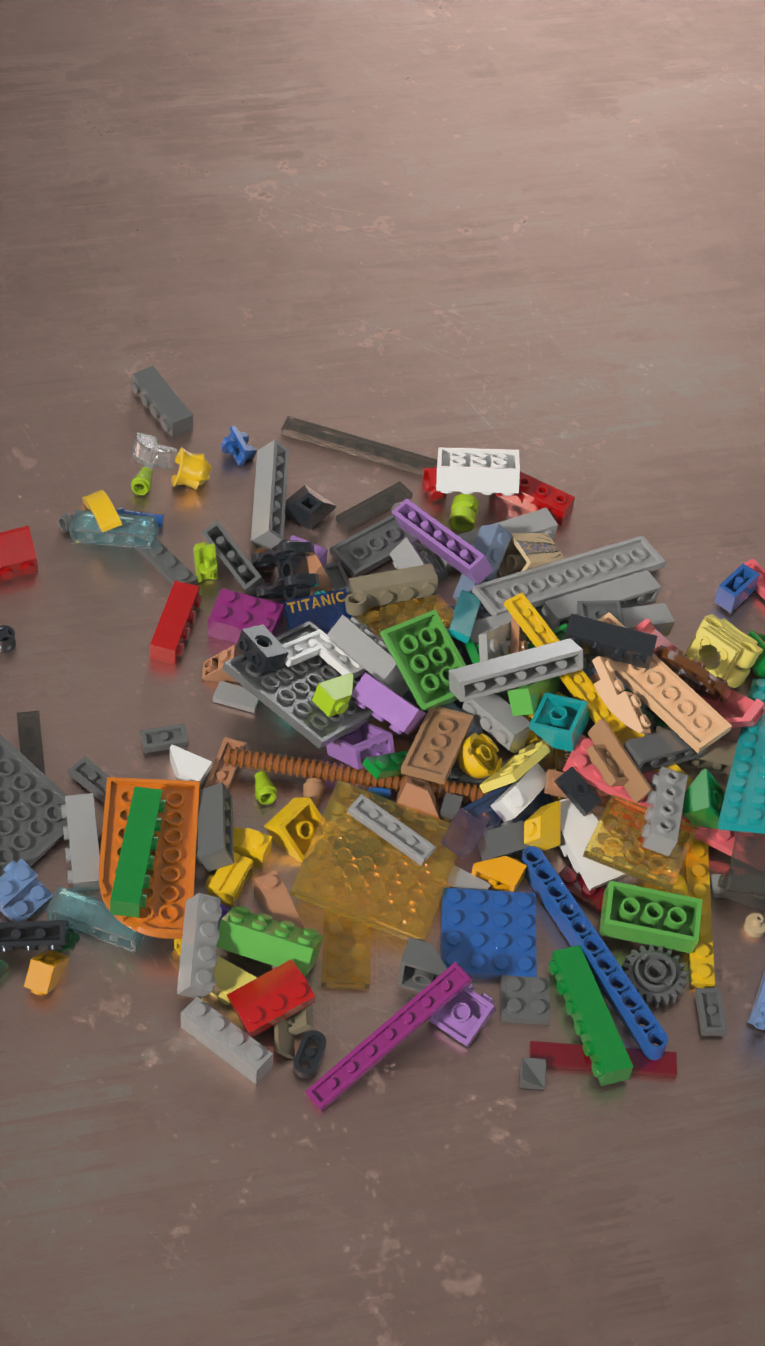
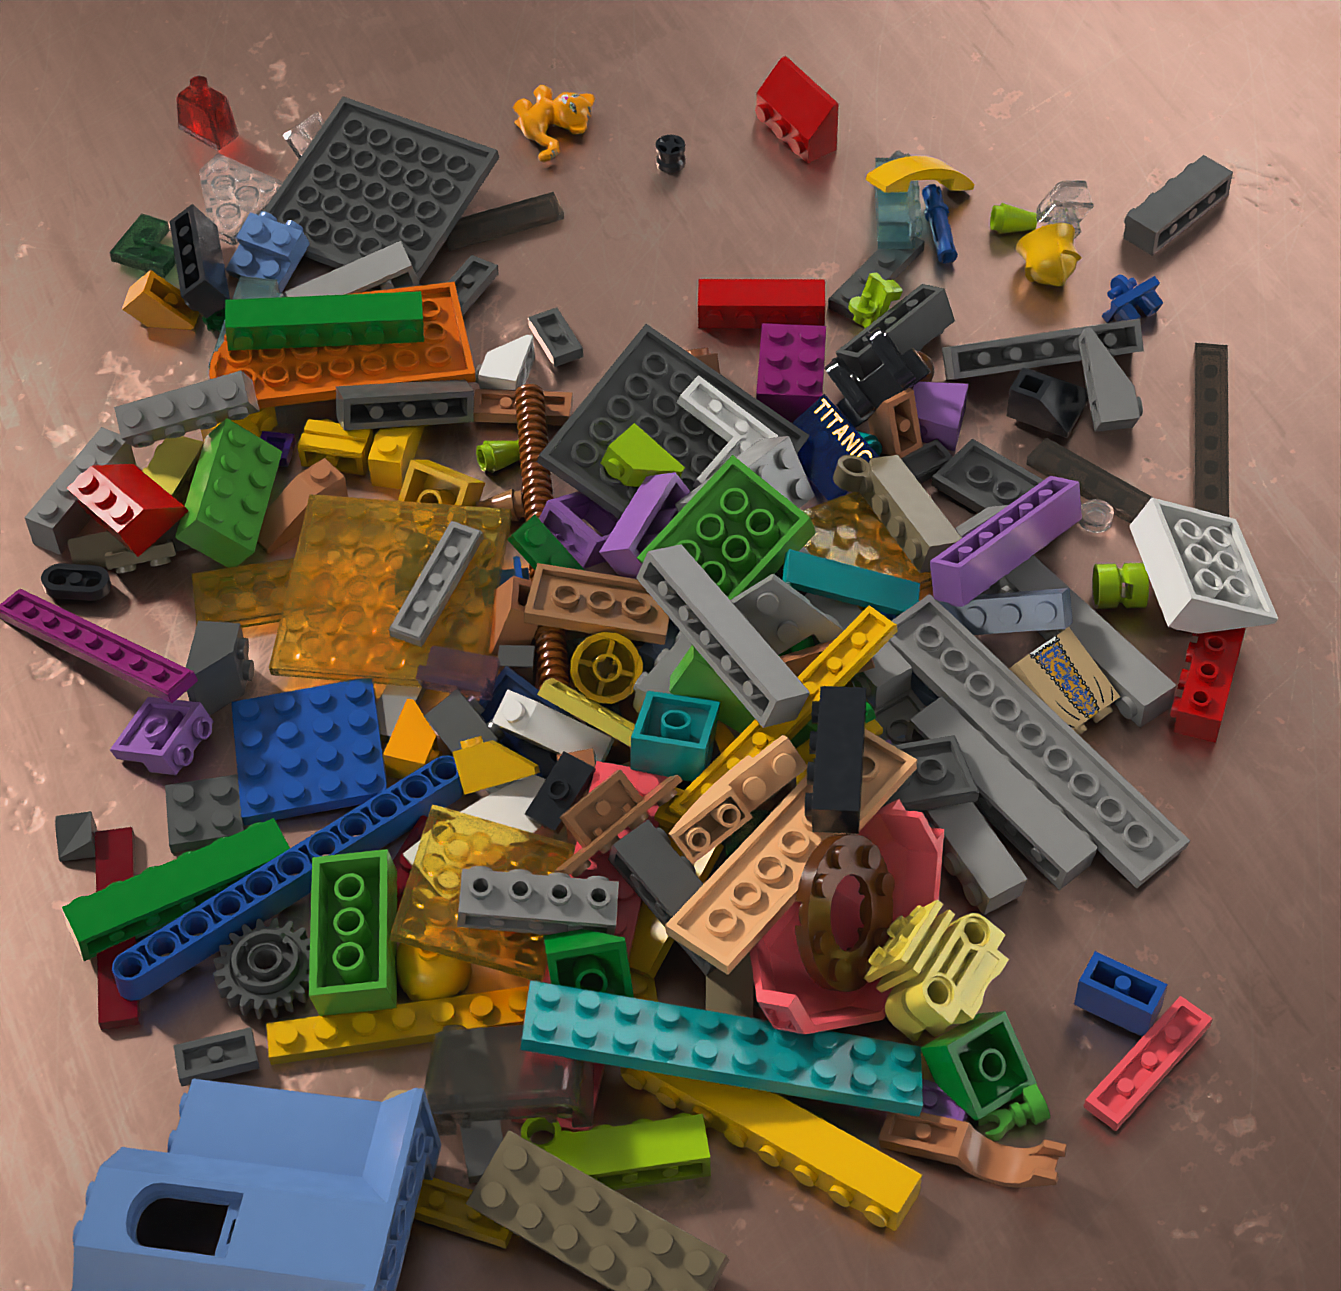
camera: 85 degrees right, 0 degrees up
black brick [236,624,289,674] -> none
none -> light grey slope [1078,328,1143,432]

